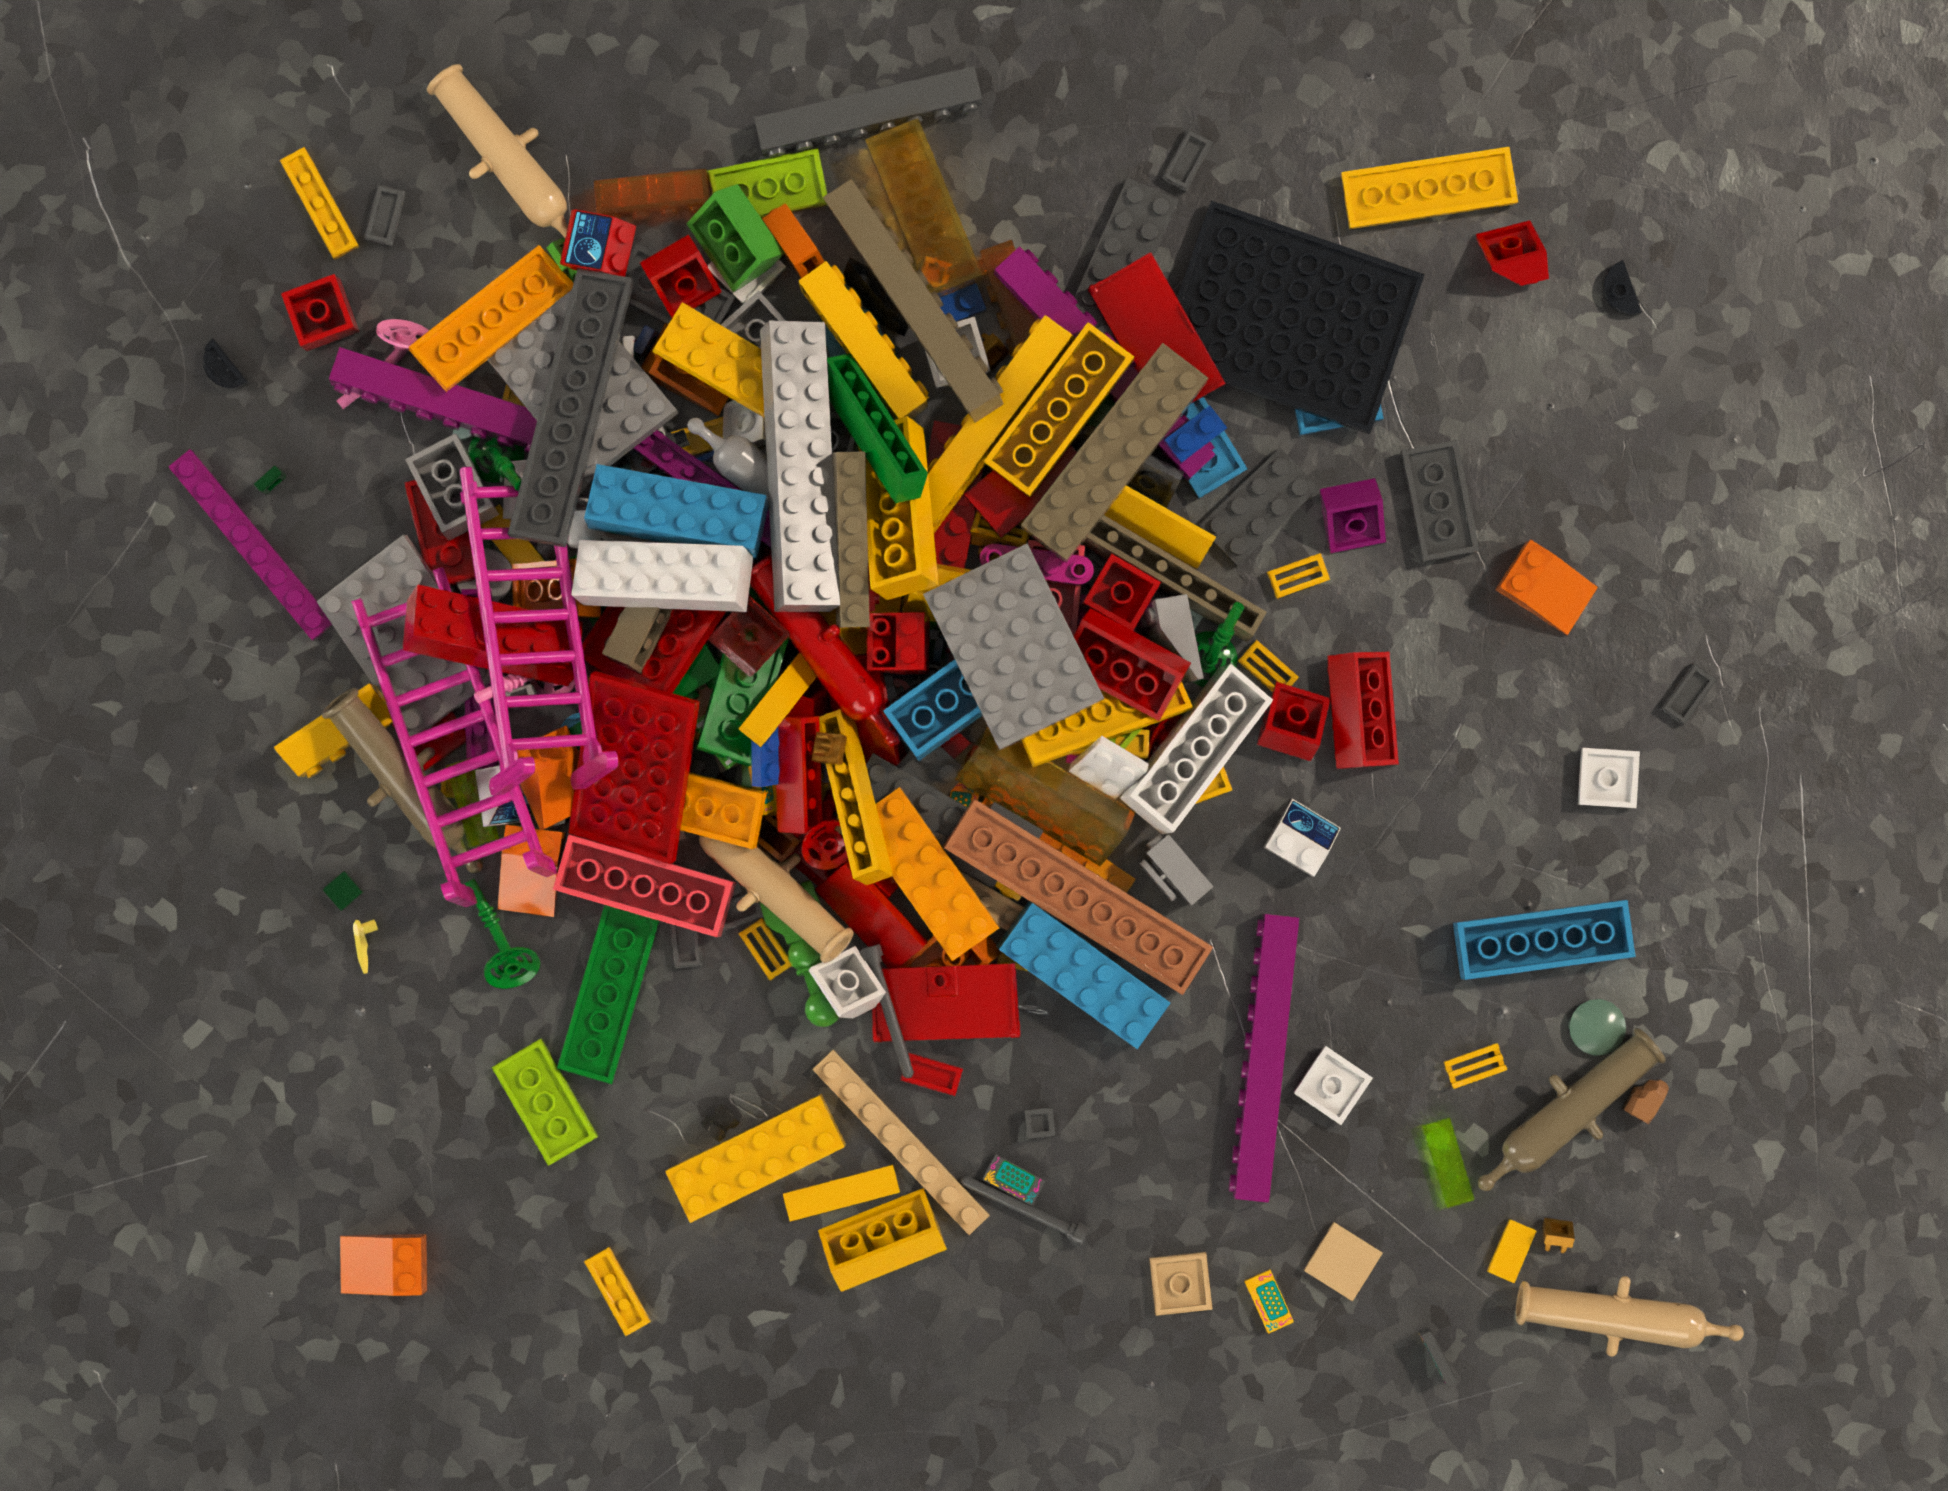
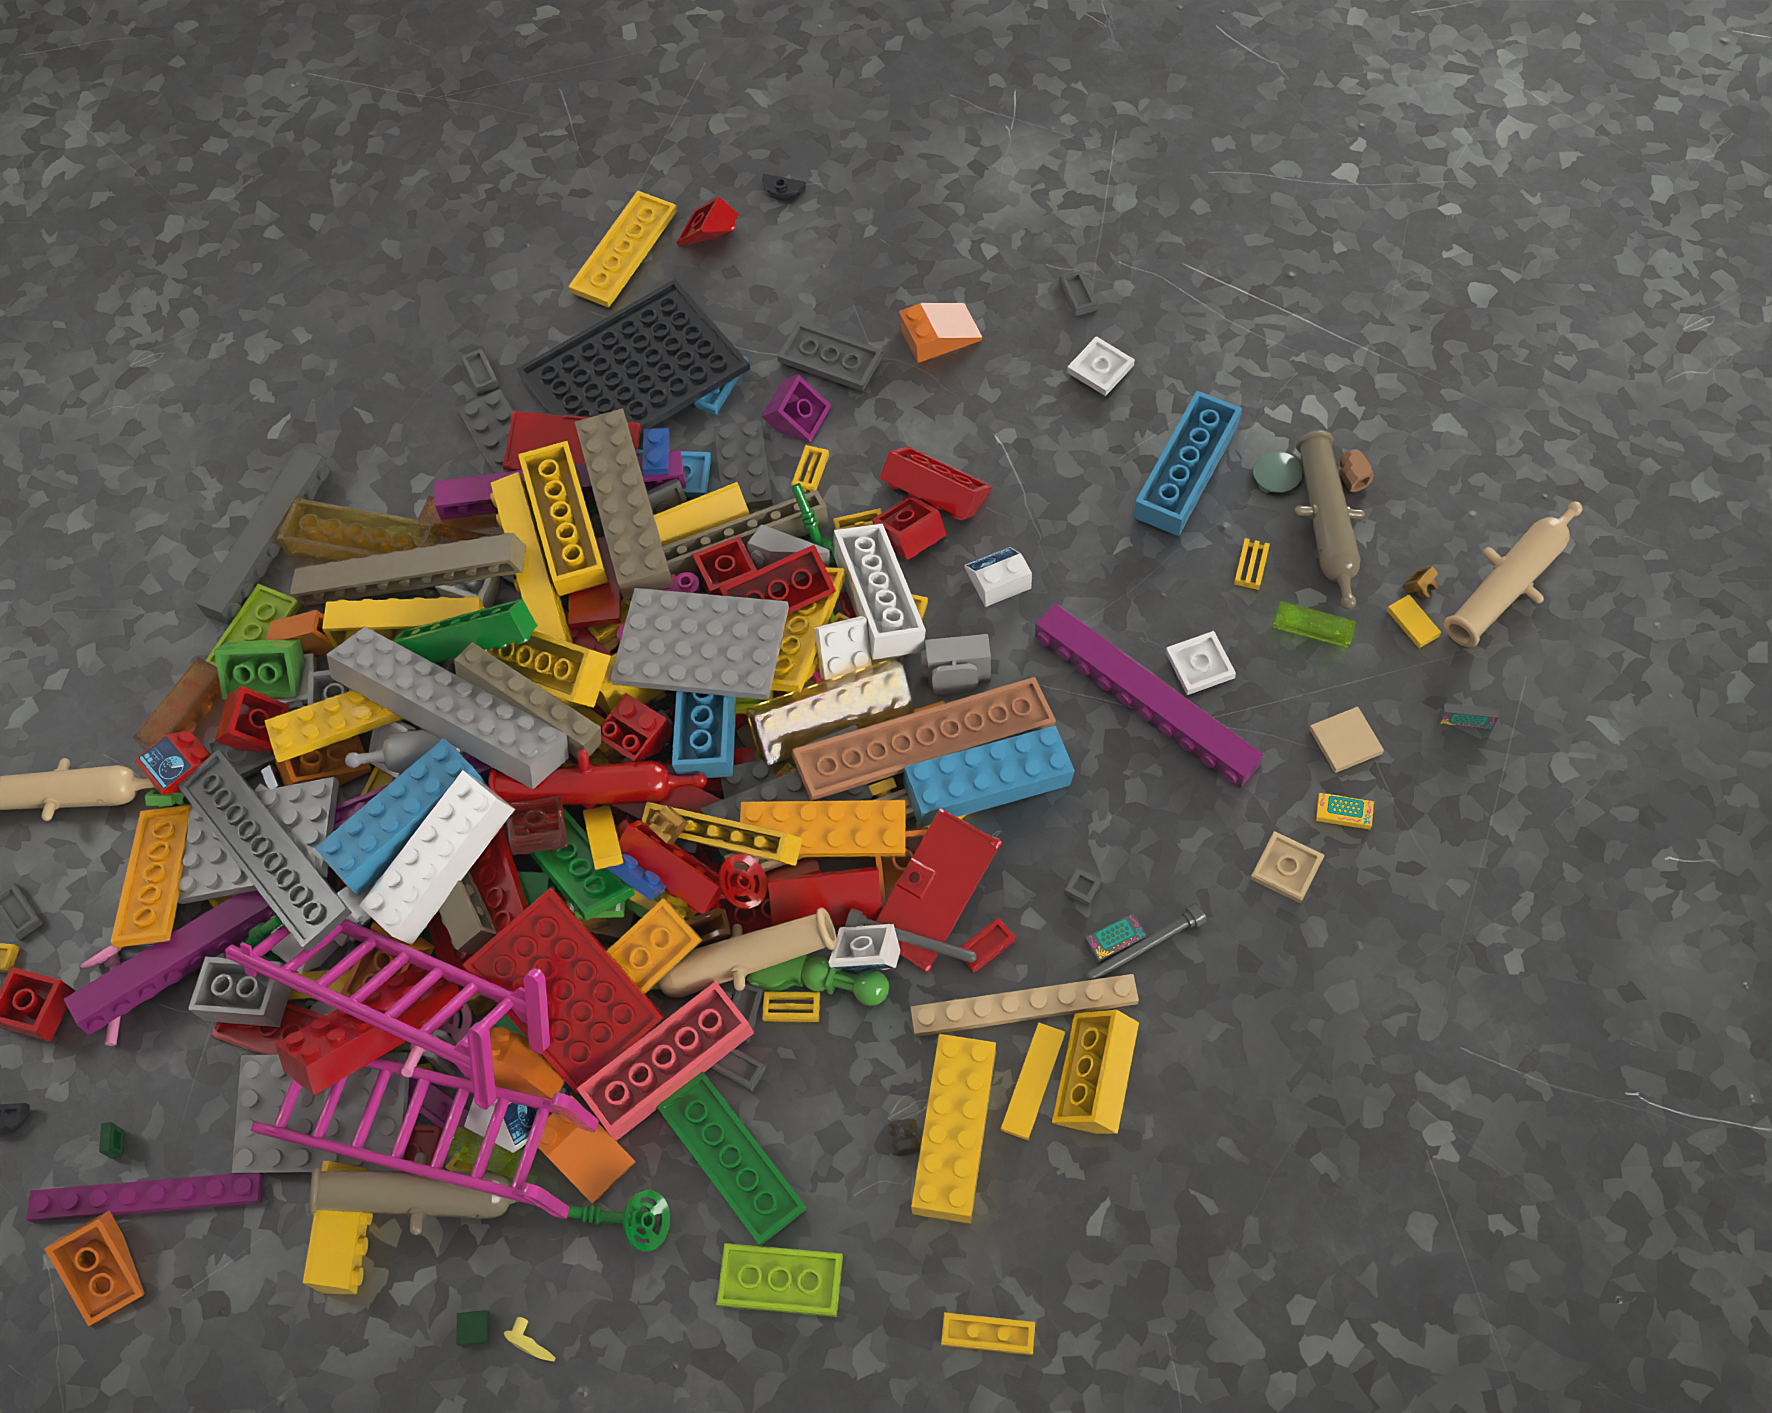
camera: 55 degrees left, 25 degrees down
none -> orange slope [44,1210,145,1326]

